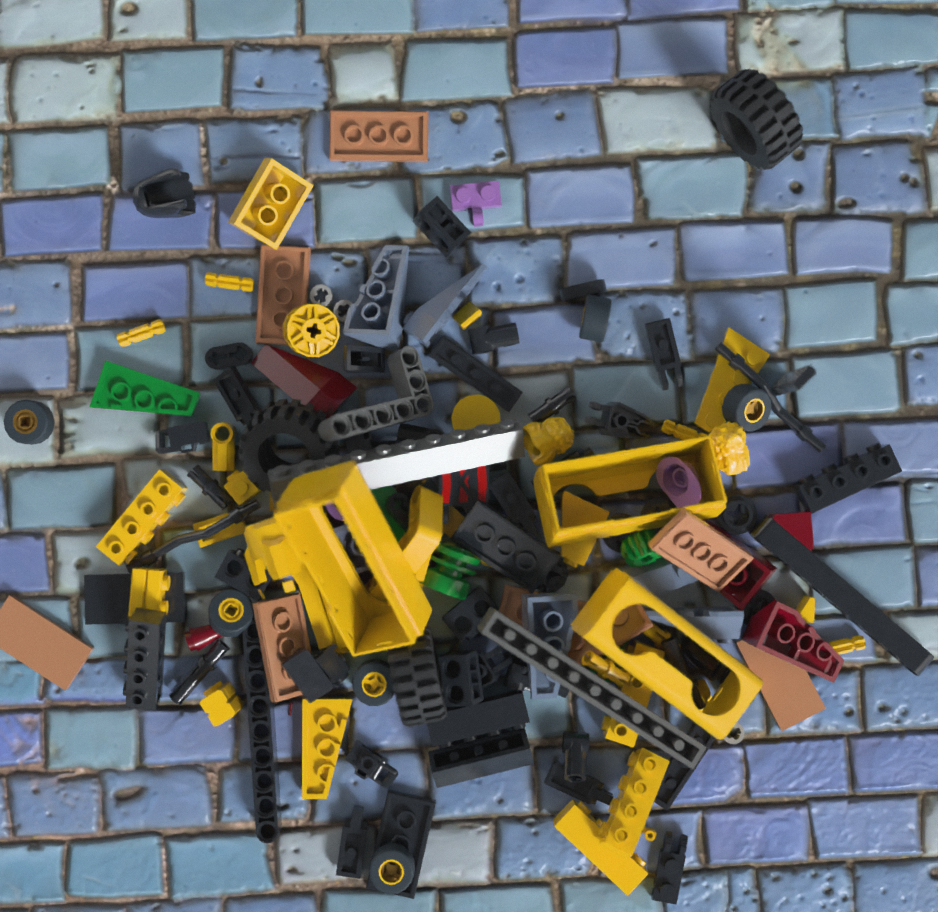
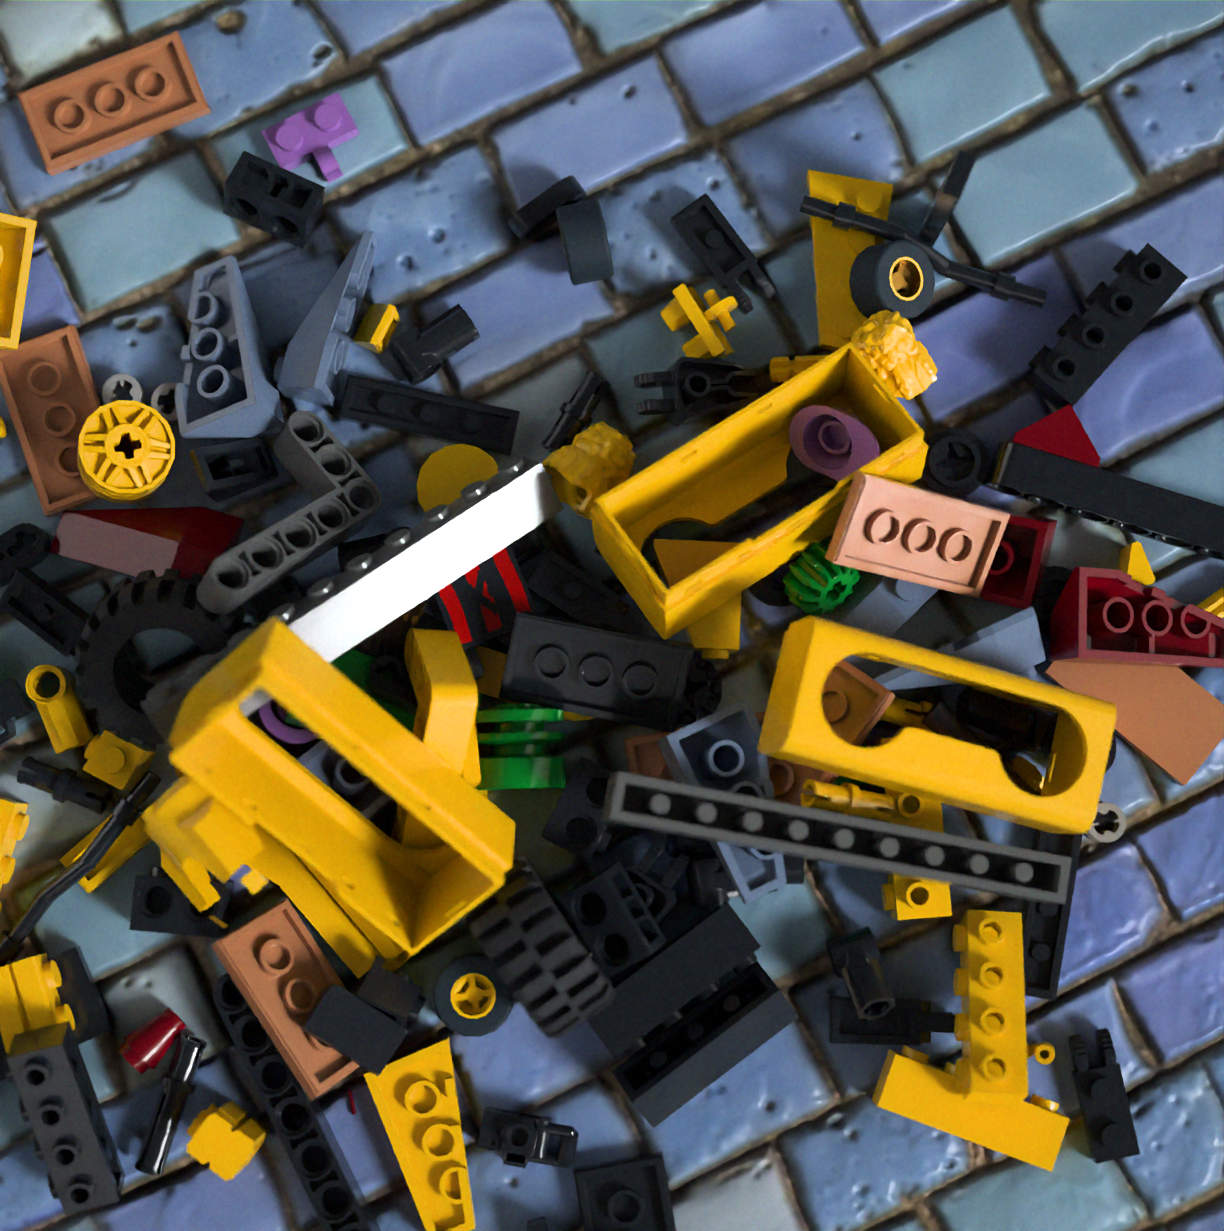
camera: 25 degrees left, 5 degrees down
black wheel [208,589,254,637] -> none
none -> yellow hips [660,284,738,359]

